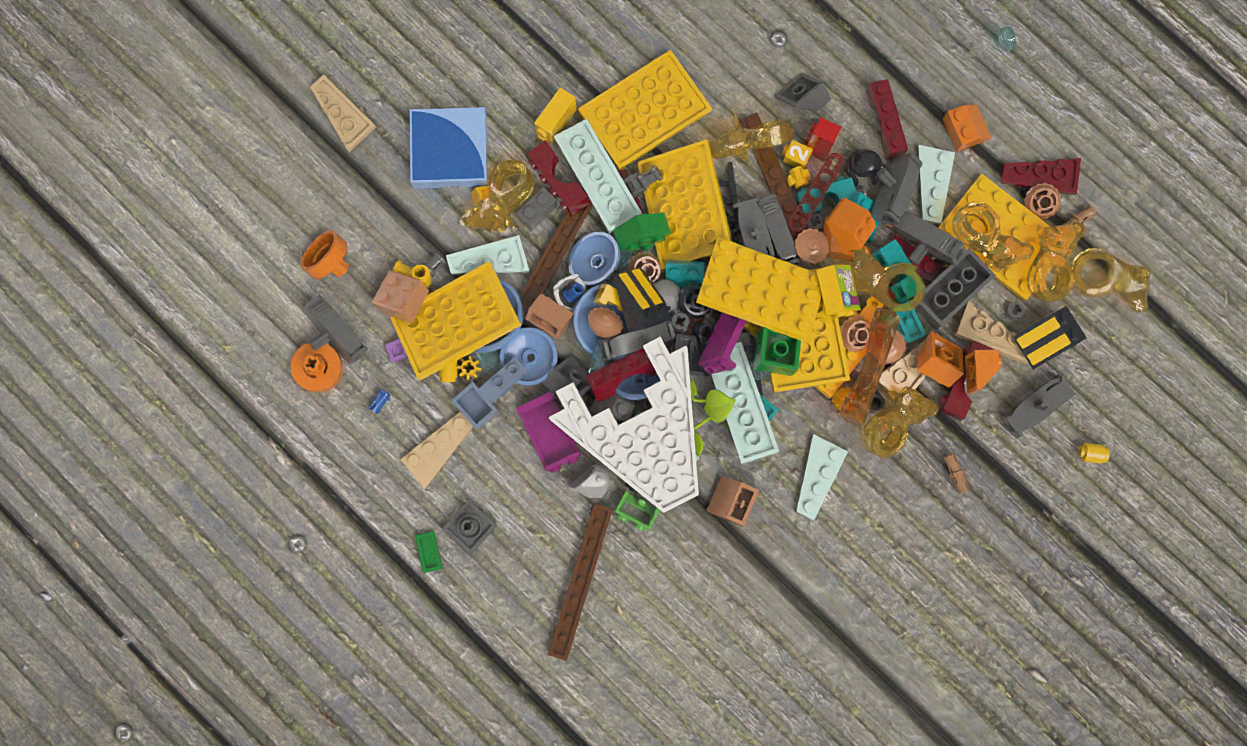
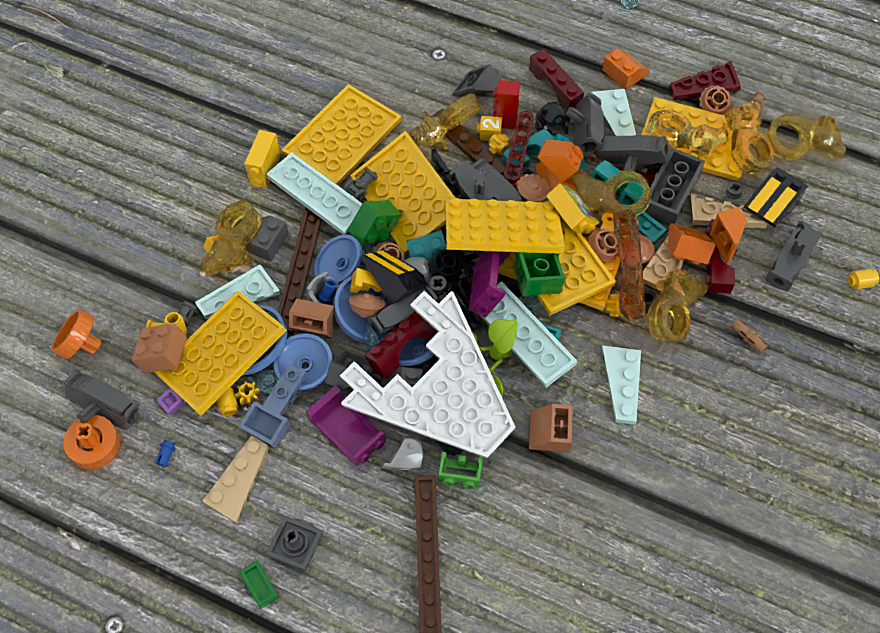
camera: 15 degrees left, 20 degrees down
tan wing [310,74,376,152] -> none
blue tile [410,107,489,189] -> none
dark red arch [527,140,591,216] -> none

